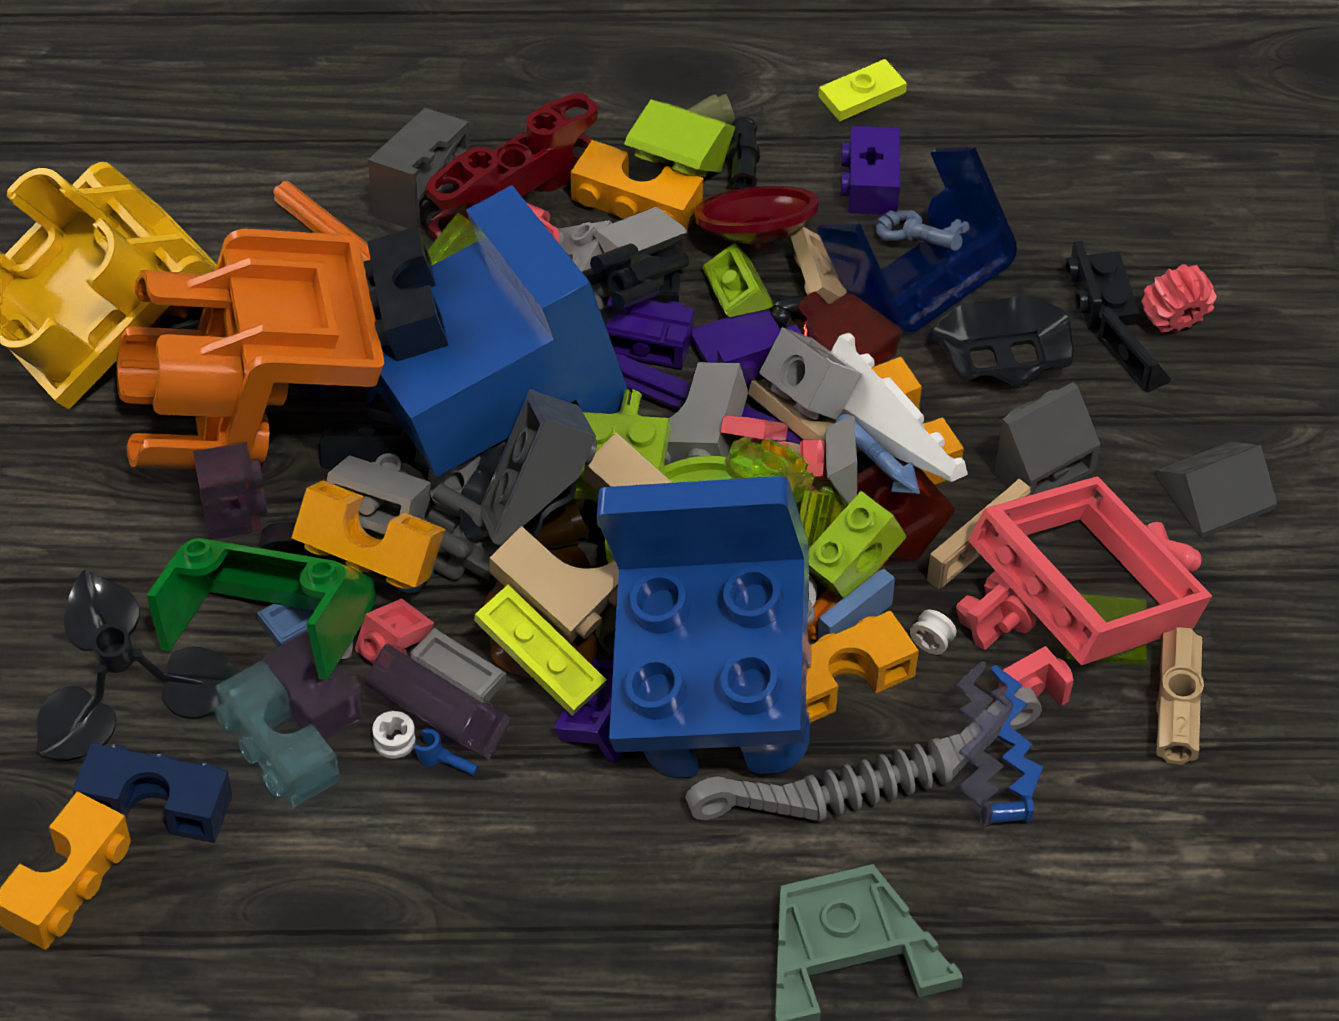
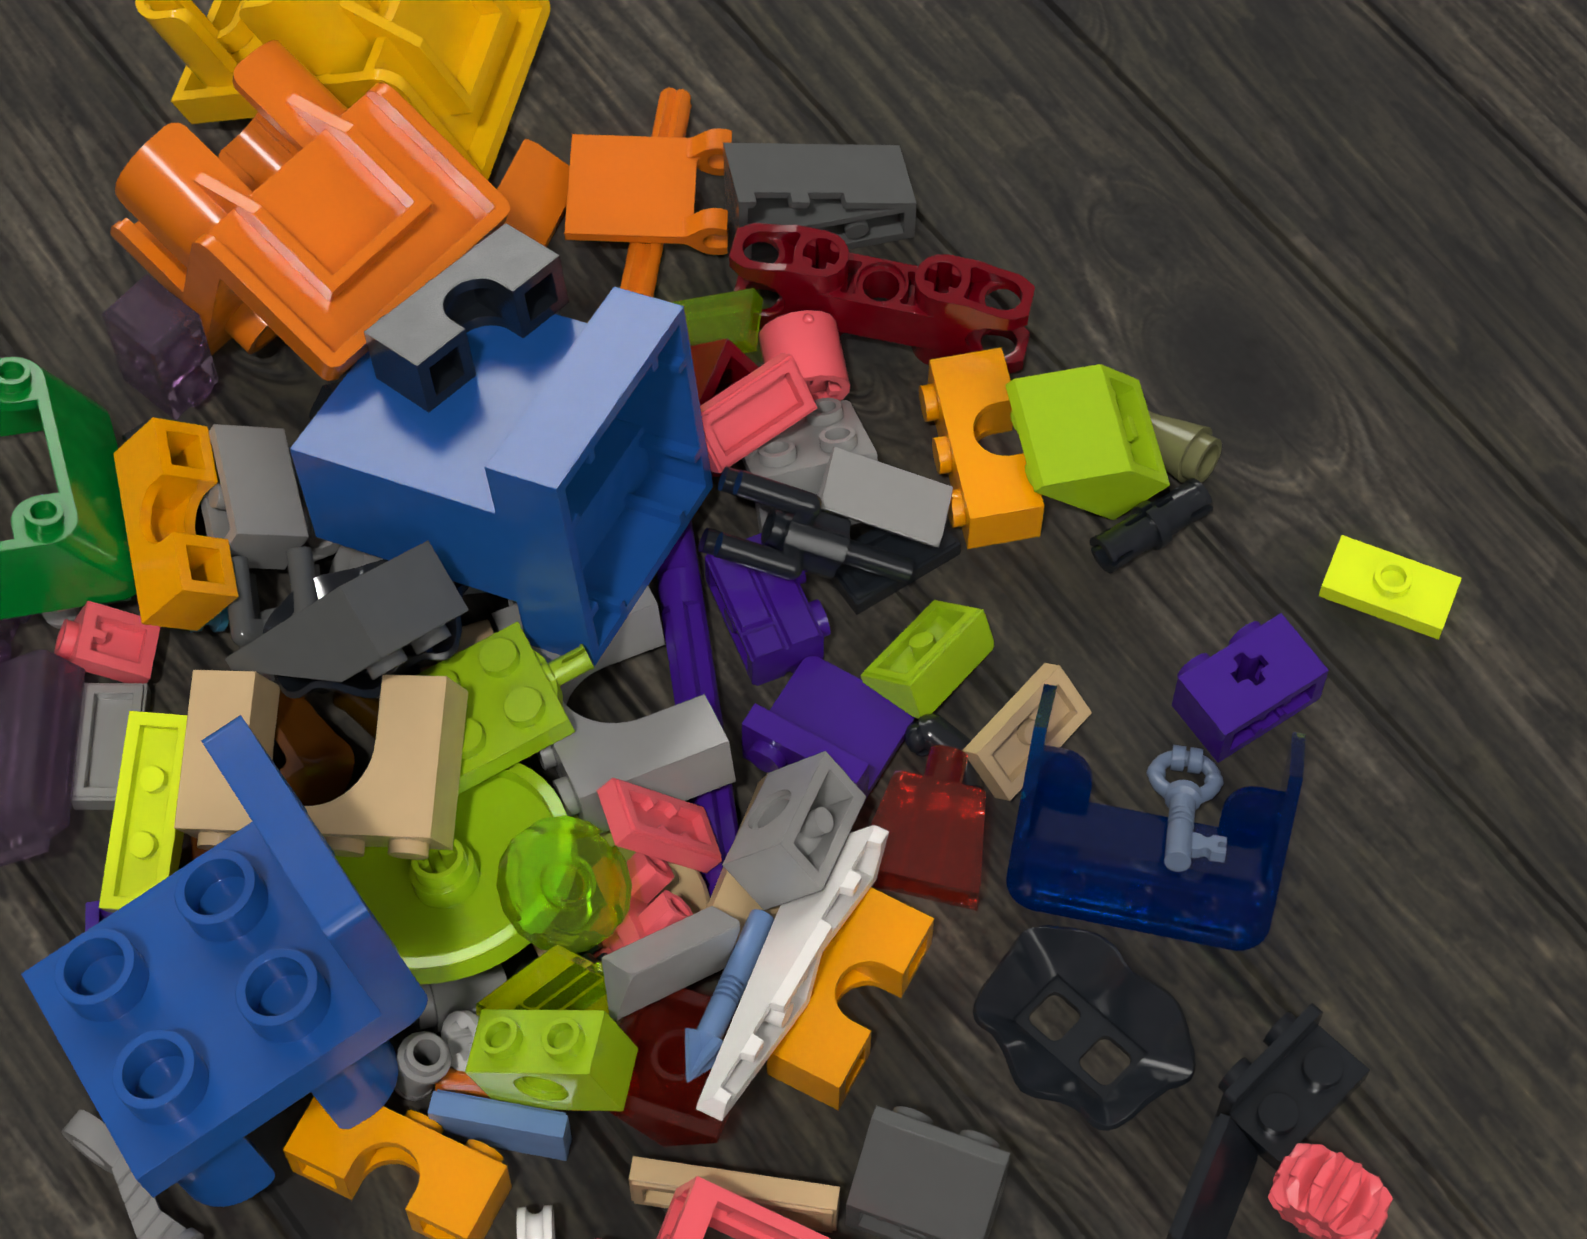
camera: 55 degrees right, 10 degrees up
dark red dish [695,186,819,249] -> none
none -> orange flag [564,128,732,255]

